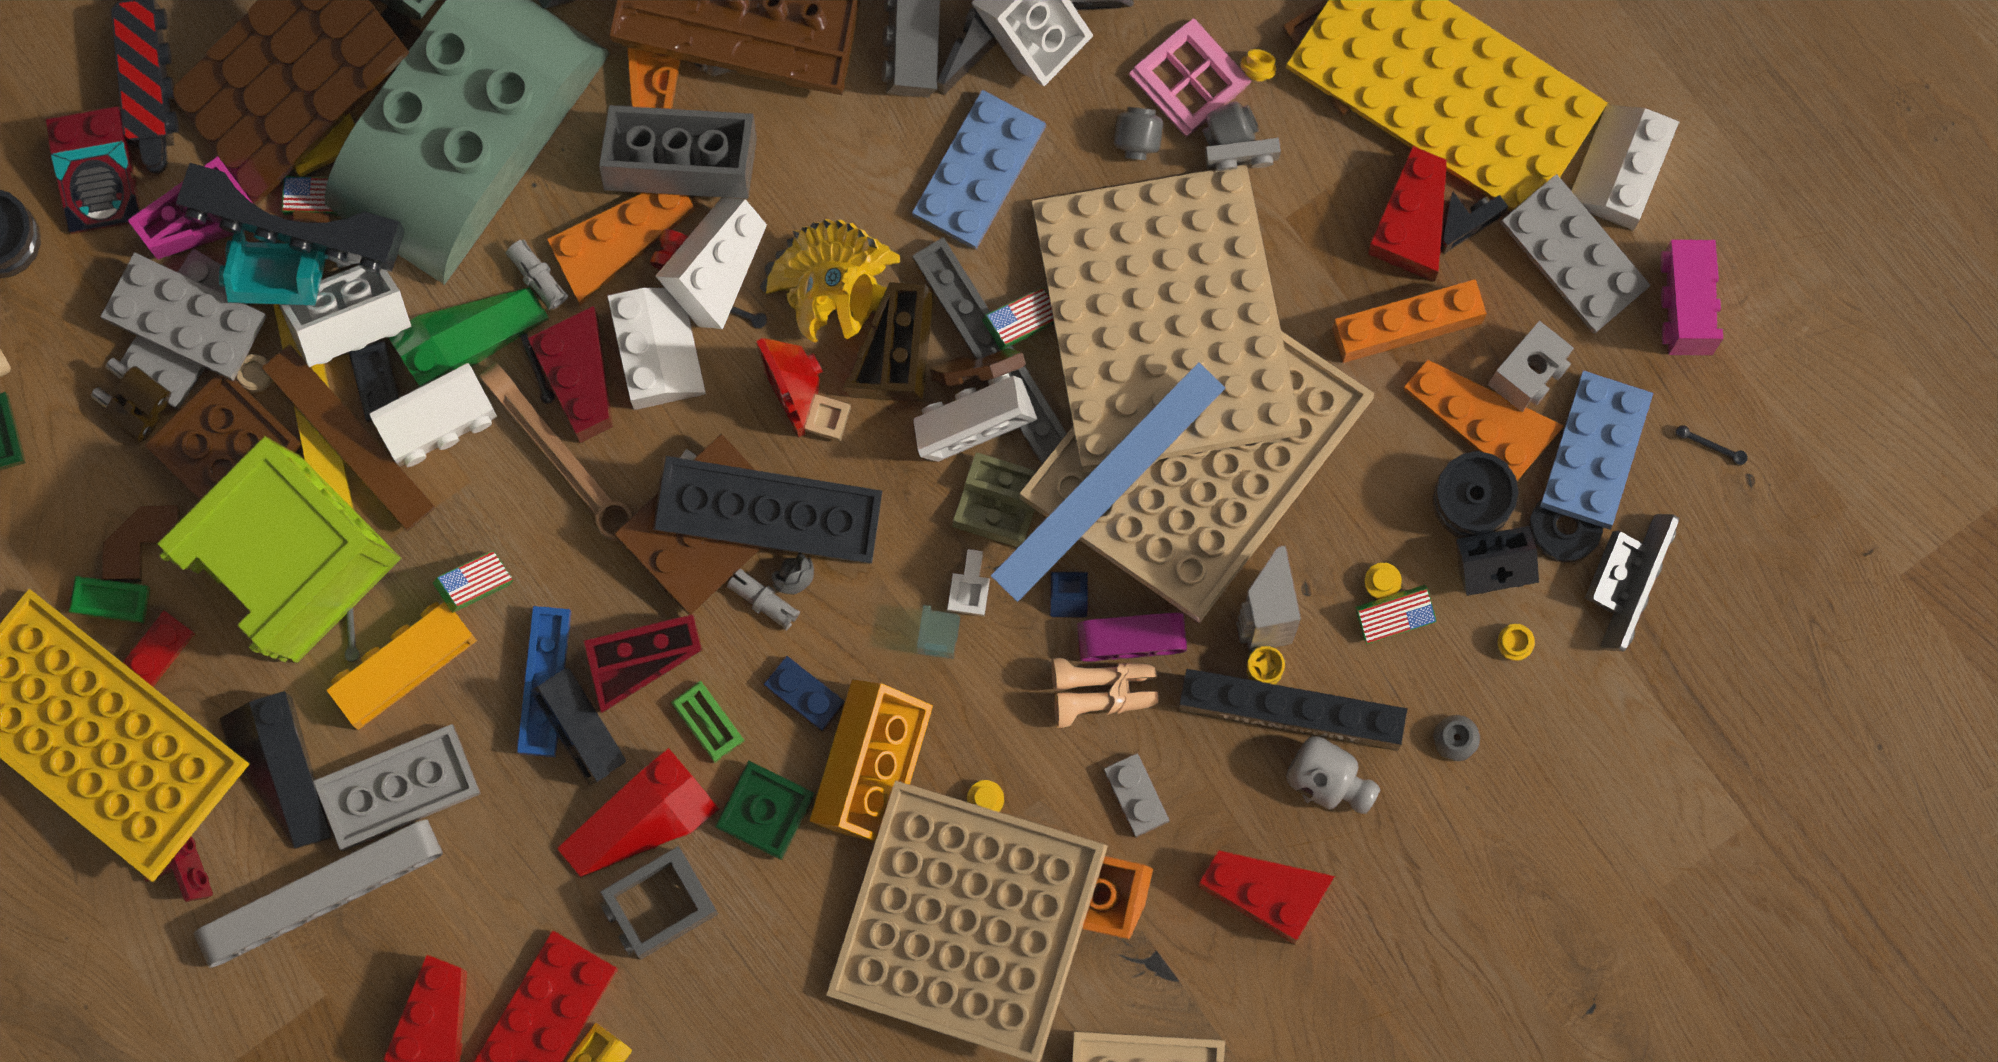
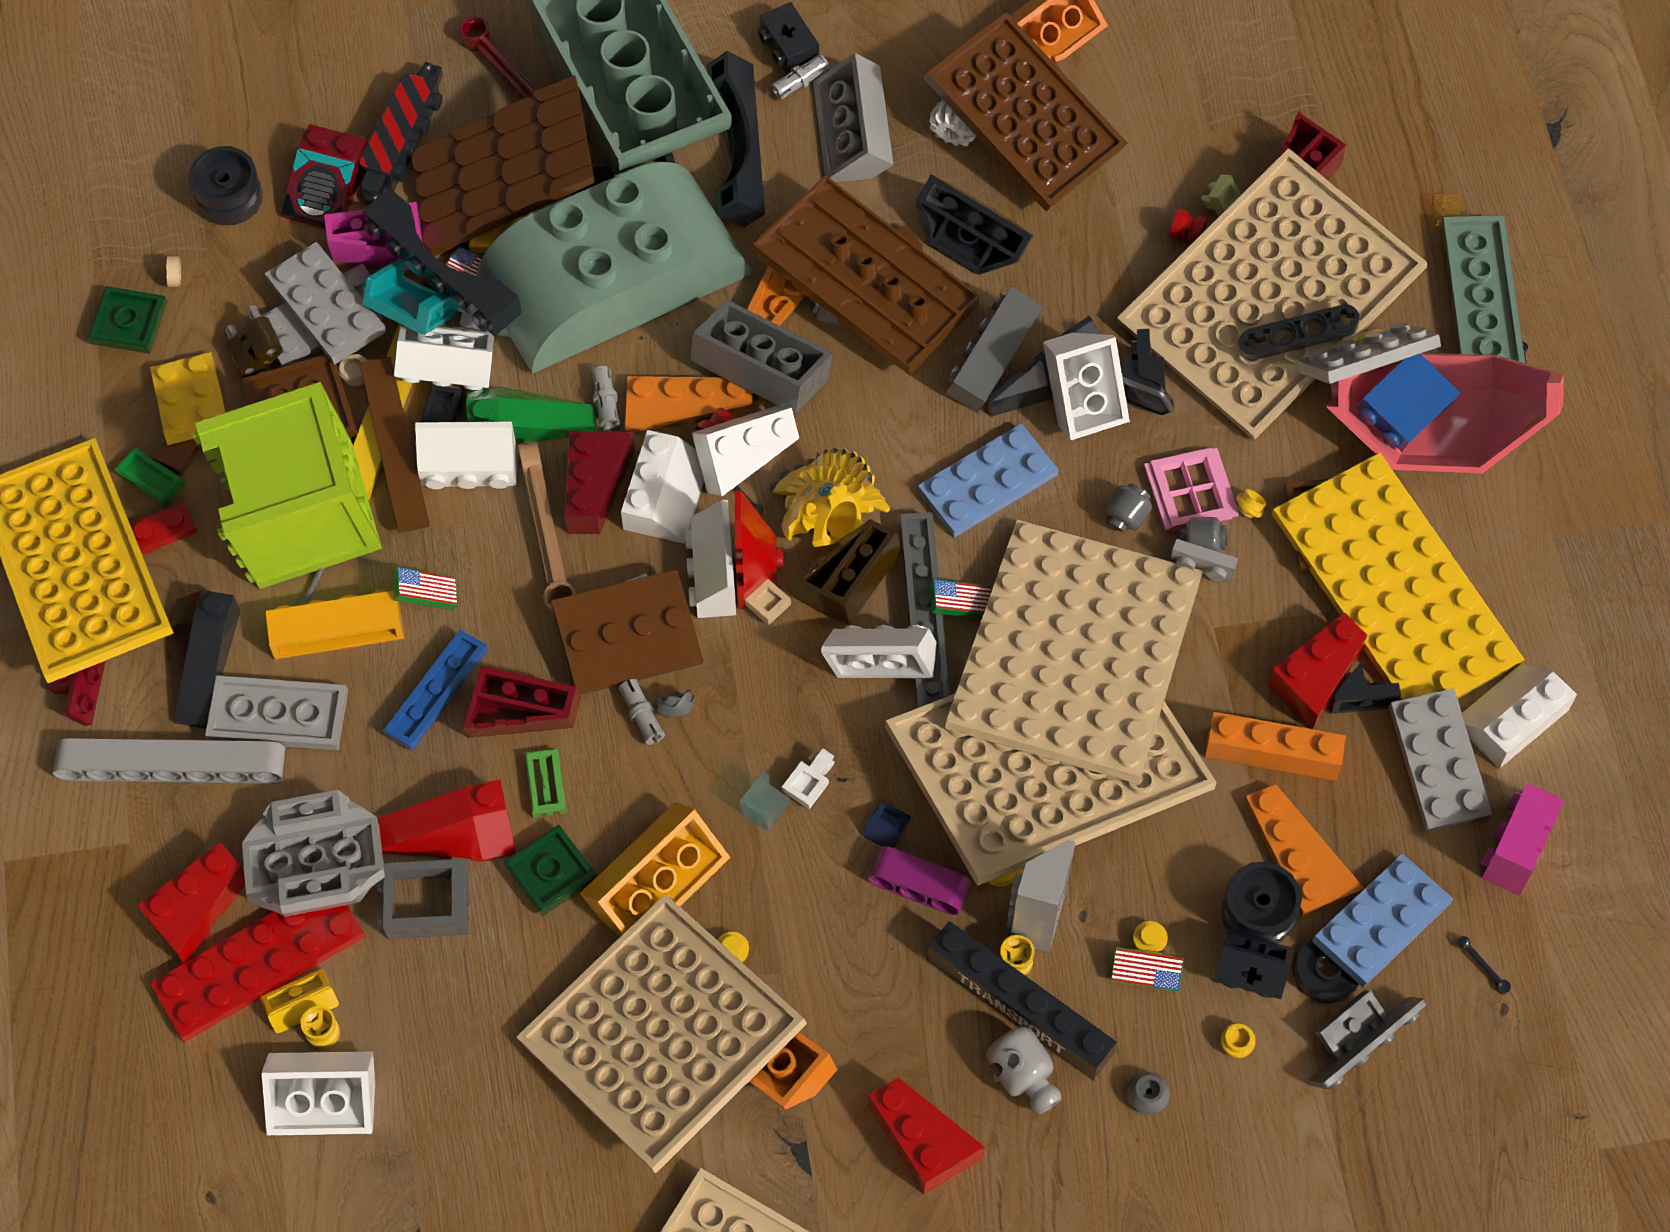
camera: 25 degrees right, 15 degrees down
black hinge [520,333,555,404] -> none
black panel [530,668,626,785] -> none
black plate [653,456,883,564] -> none
dark blue plate [764,656,845,732] -> none
reddish brown tile [929,348,1026,386] -> none
olive slope [952,452,1037,547] -> none
medium blue tile [991,362,1225,602] -> none
light nougat piece [1051,658,1159,728] -> none
light grey plate [1104,753,1170,838] -> none
light grey brick [1488,321,1574,412] -> none
none -> yellow plate [150,352,226,445]
none -> light grey piece [242,790,385,917]
none -> white slope [685,500,736,618]

